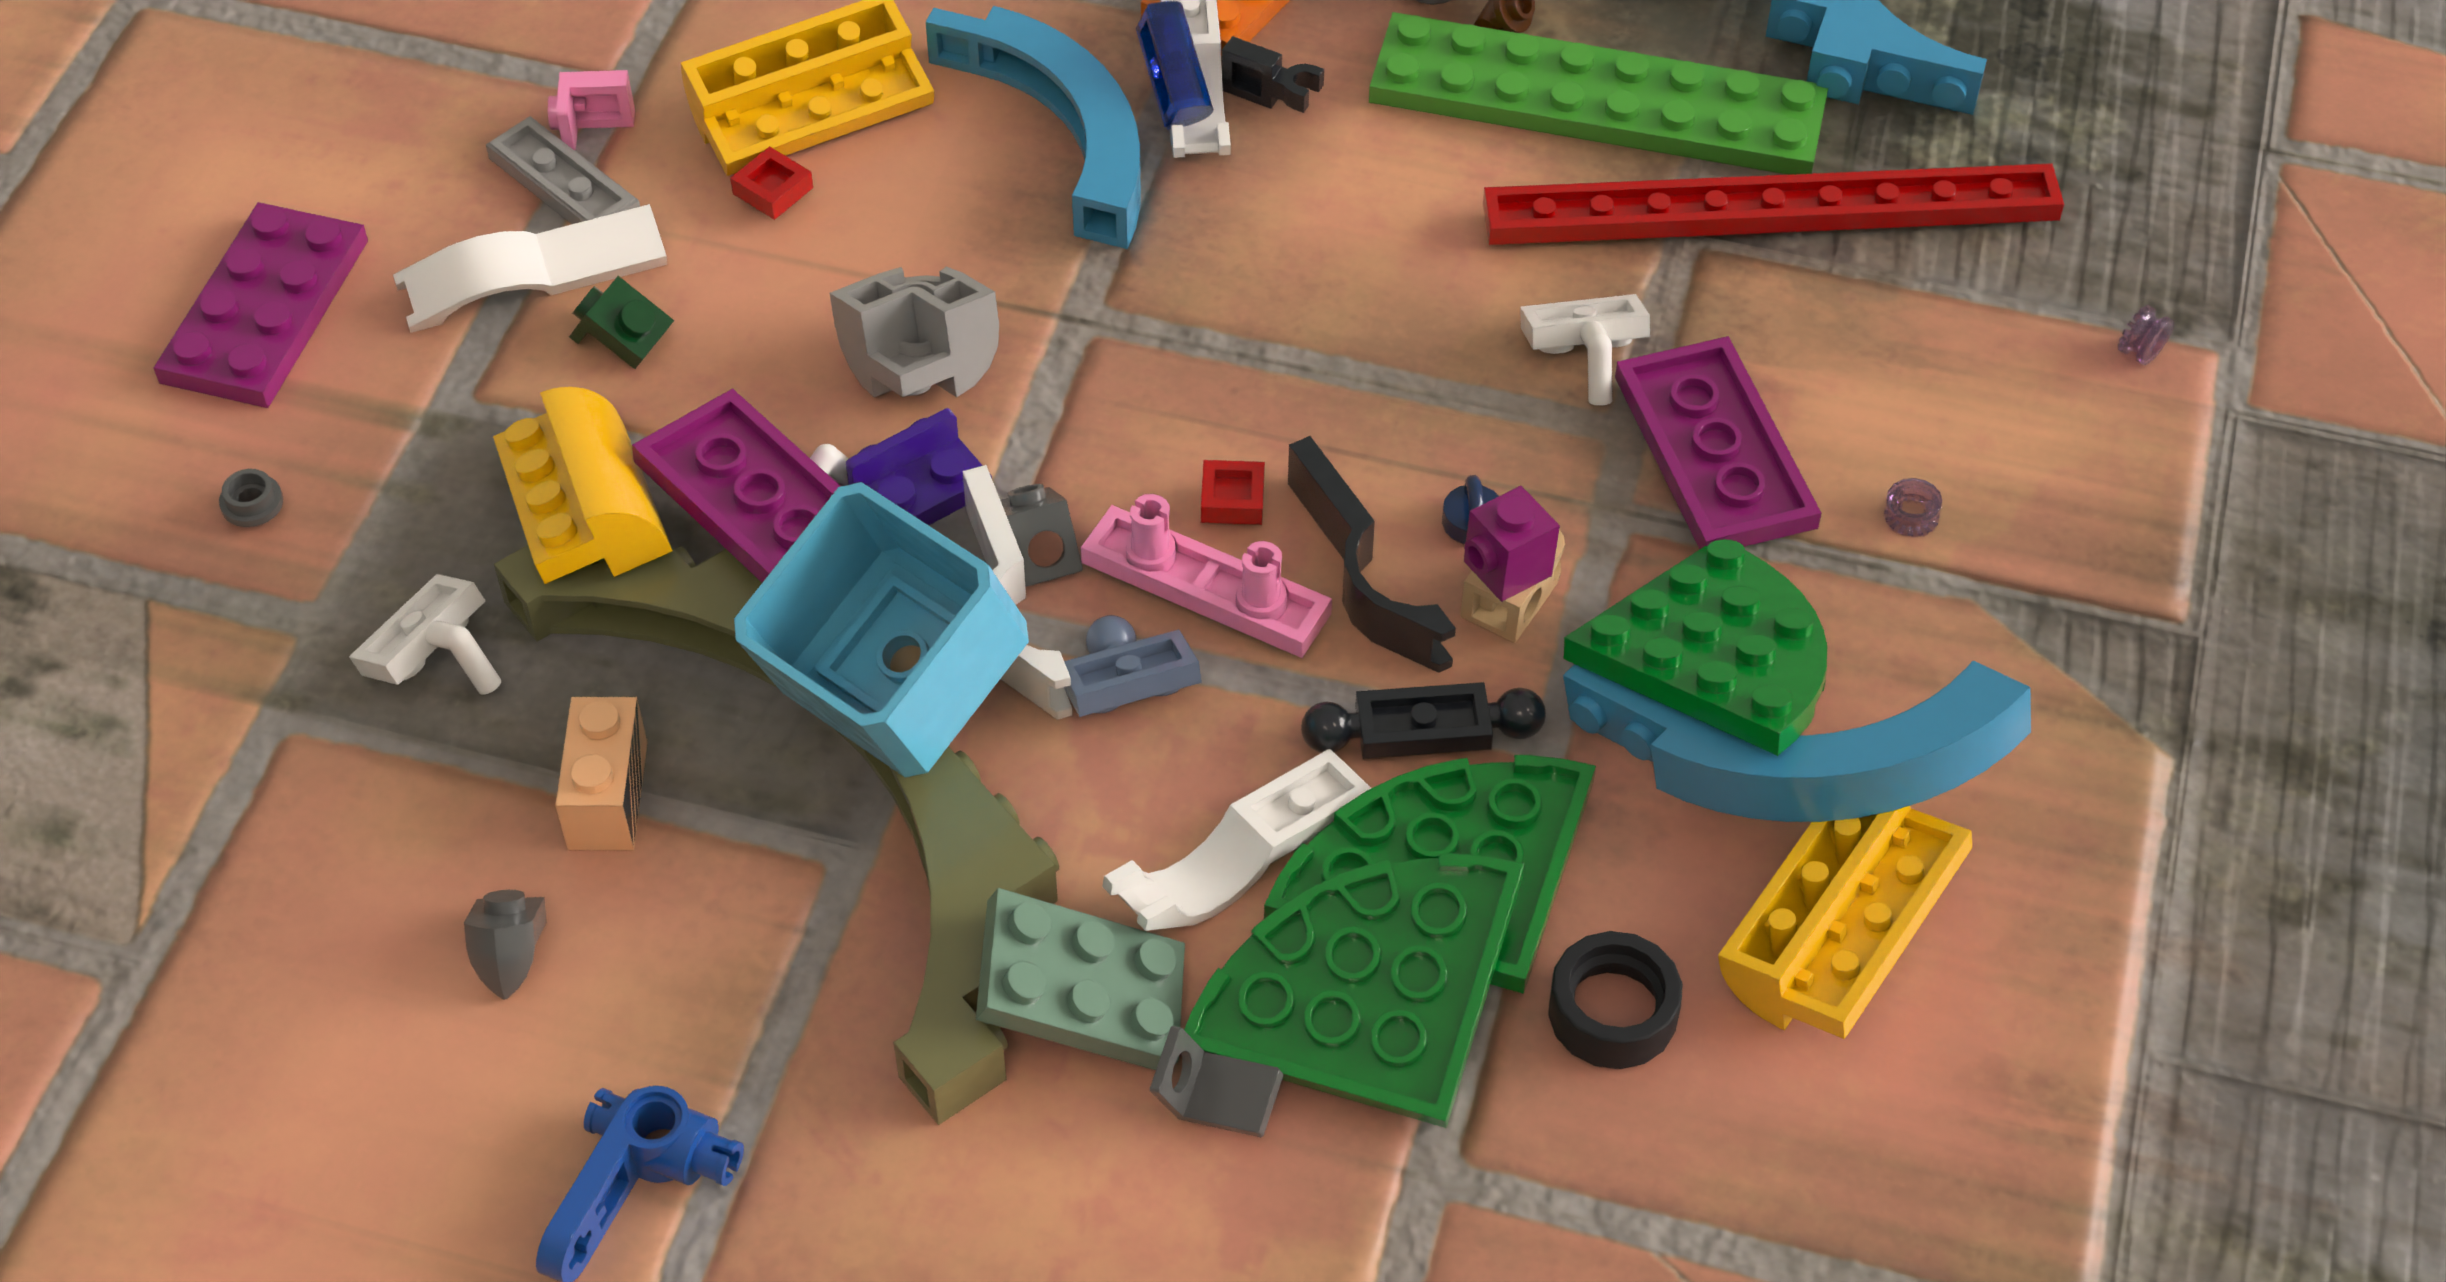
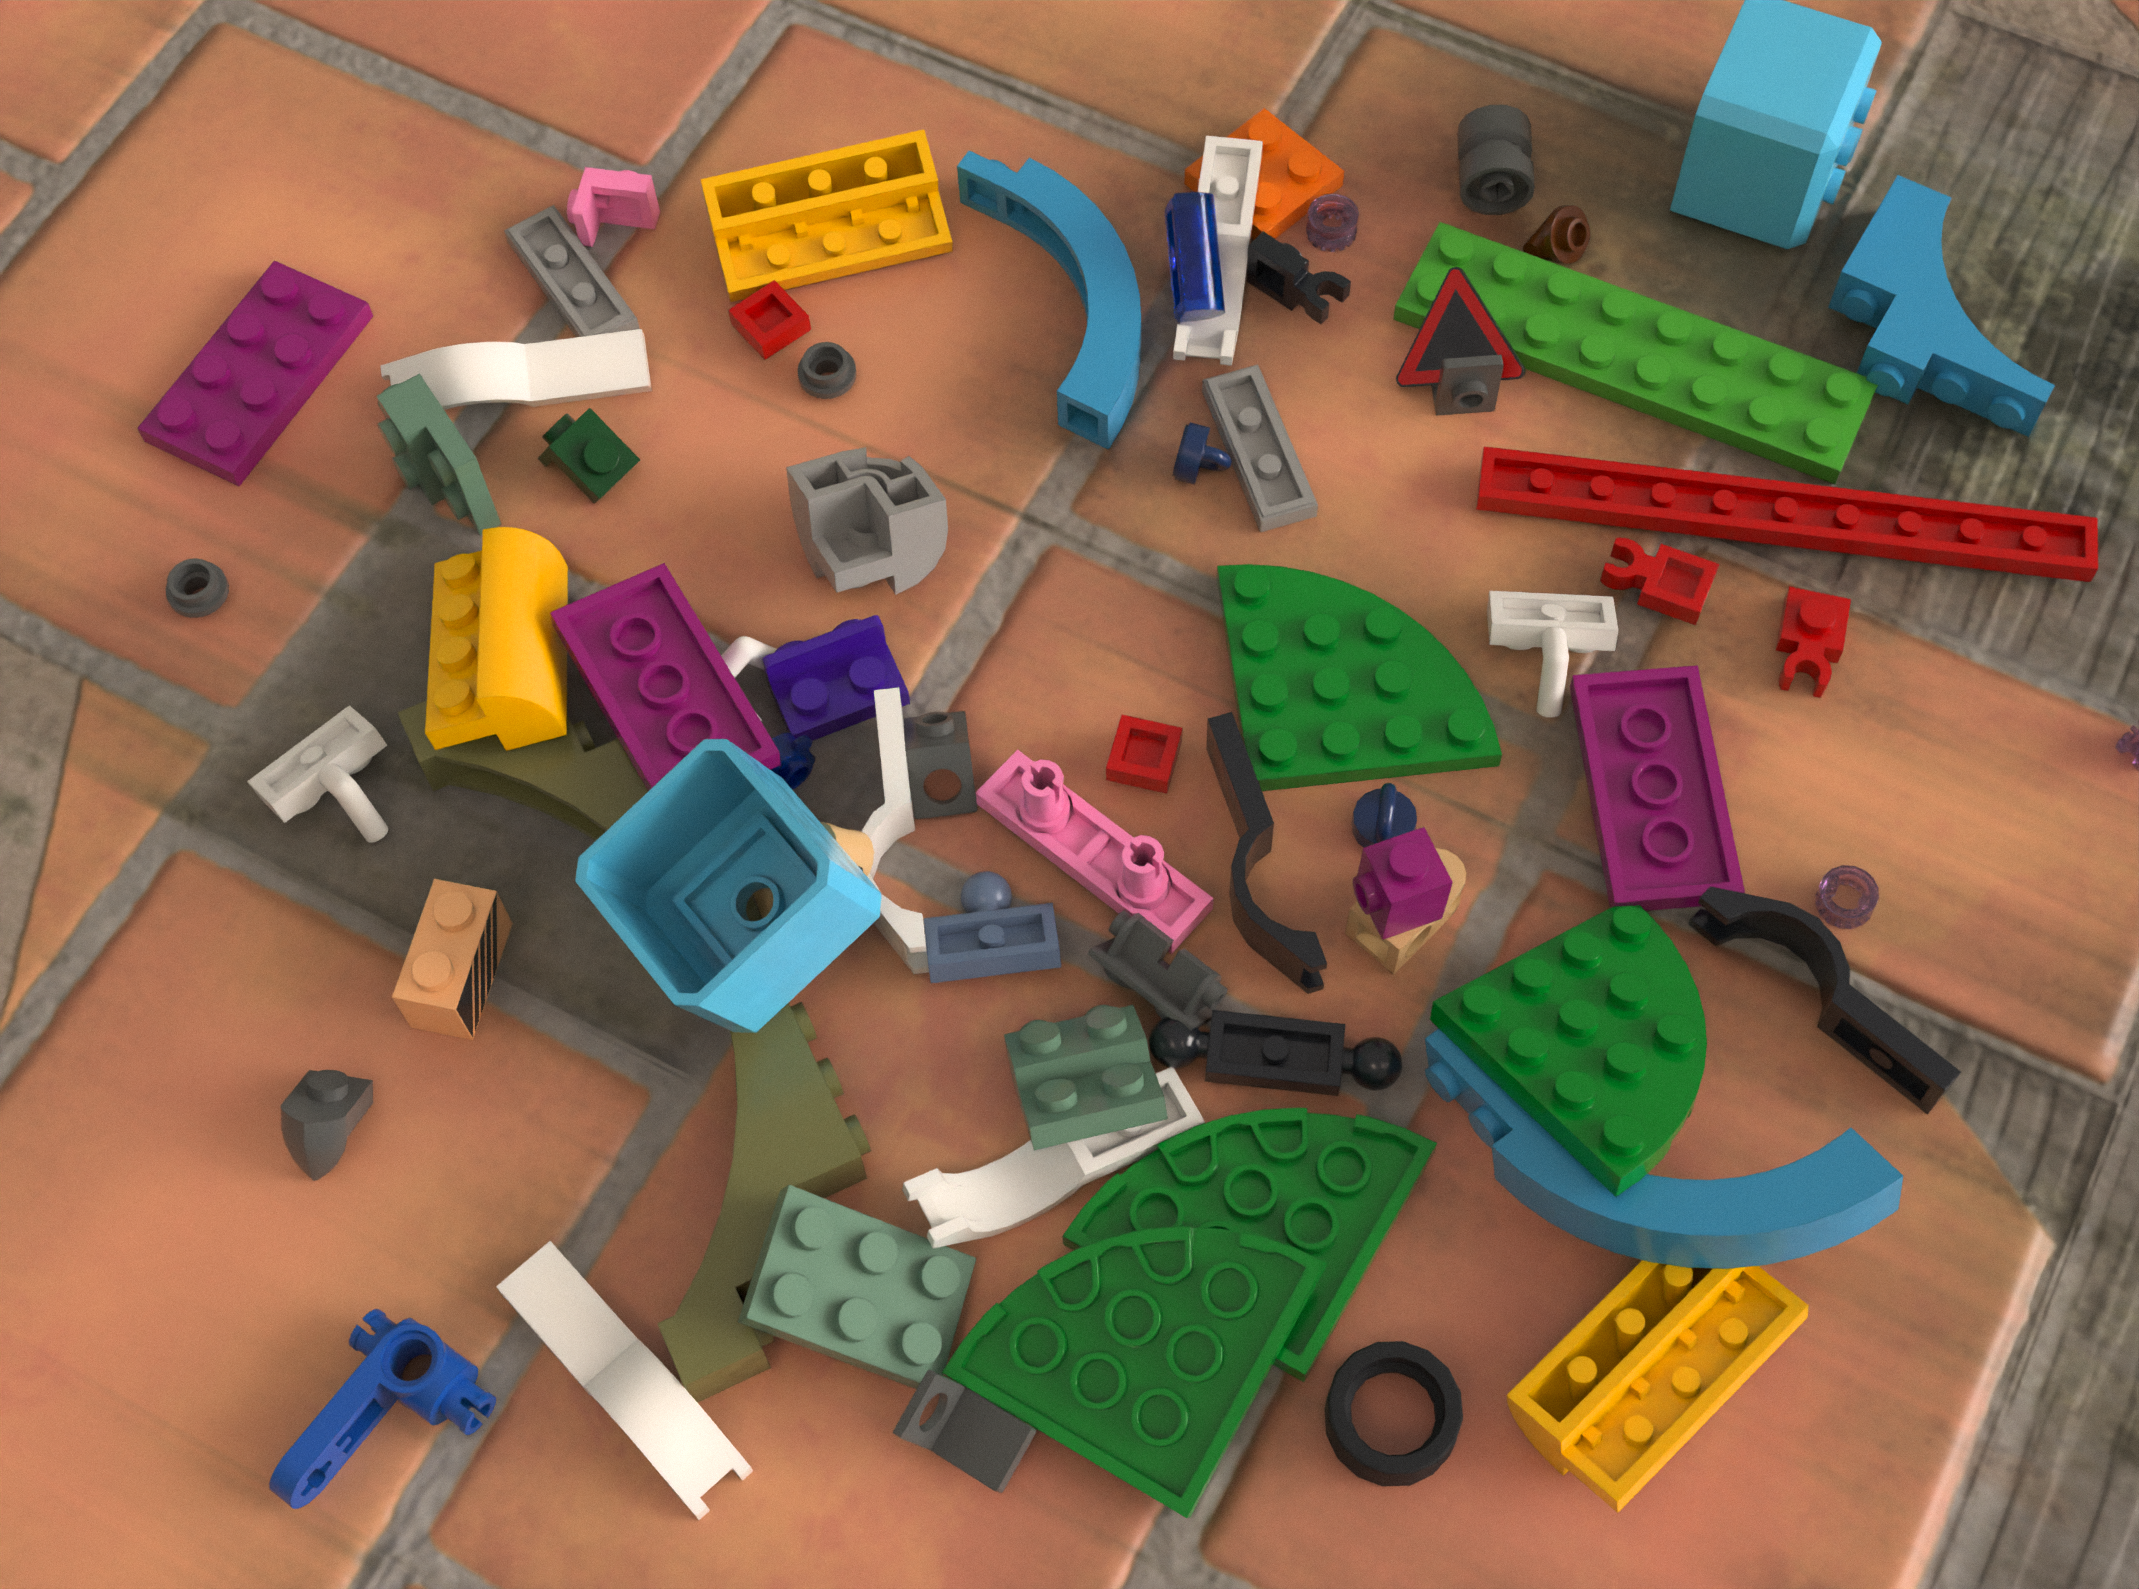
camera: 15 degrees right, 10 degrees up
none -> sand green plate [376,373,502,536]
none -> white piece [496,1241,753,1520]
none -> dark grey plate [798,342,857,399]
none -> sand green plate [1004,1005,1168,1150]
none -> dark grey hinge [1087,910,1228,1031]
none -> dark blue tile [1172,422,1232,485]
none -> light grey tile [1202,364,1318,532]
none -> green plate [1217,564,1502,791]
none -> bush [1306,193,1359,252]
none -> piece [1396,267,1526,387]
none -> dark grey bracket [1431,355,1504,416]
none -> red plate [1600,537,1720,625]
none -> black piece [1688,886,1961,1115]
none -> red plate [1776,586,1851,698]

